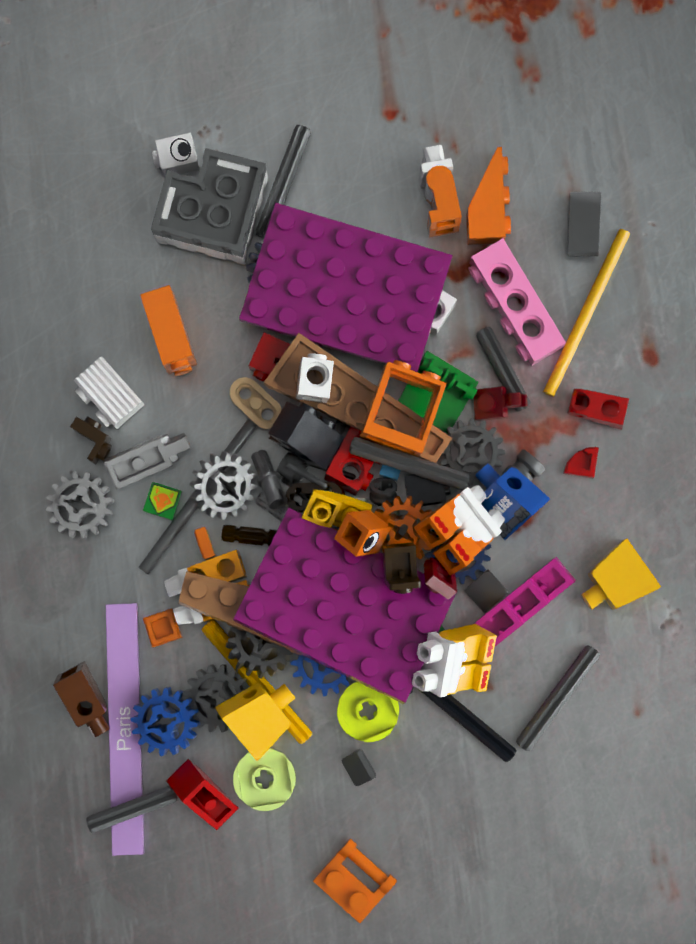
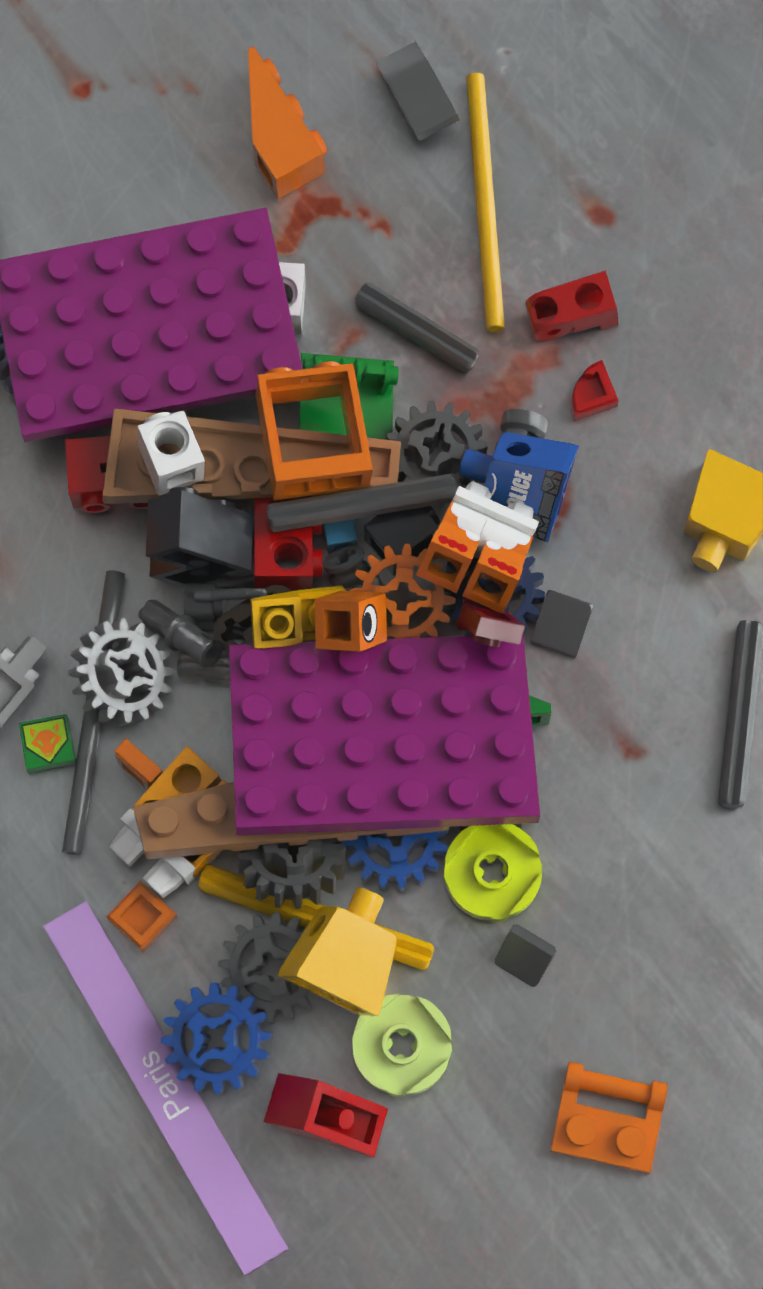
camera: 30 degrees left, 10 degrees down
reddish brown torso [53,661,110,738] -> none
dark grey axle [86,786,177,833] -> none
dark brown axle [221,525,277,546] -> none
tan plate [230,377,282,430] -> none
dark brown bracket [382,542,421,594] -> none
hips [412,624,497,697] -> none
black axle [418,689,517,762] -> none
orange hips [419,145,462,238] -> none
bright pink brick [468,239,566,366] -> none
dark pink slope [473,557,576,646] -> none
dark red plate [474,386,528,421] -> none

